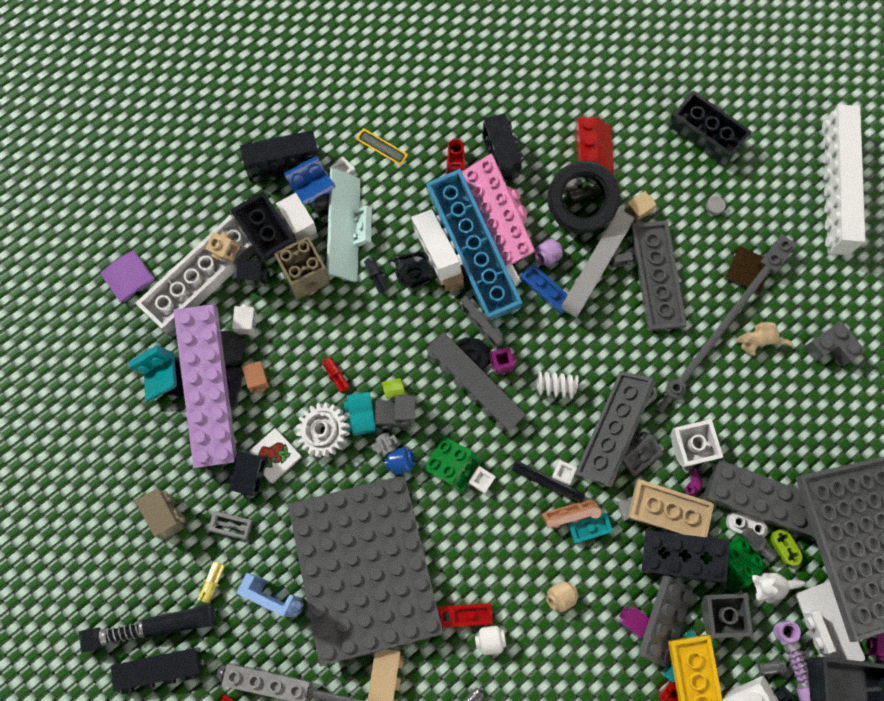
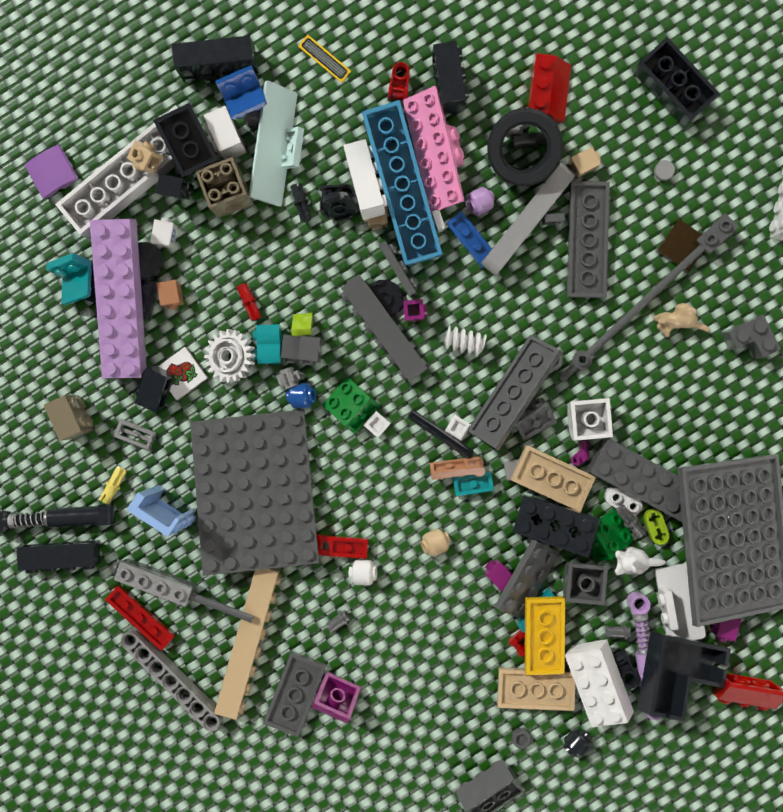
camera: 10 degrees right, 15 degrees up
white tile [330,157,355,175] -> none

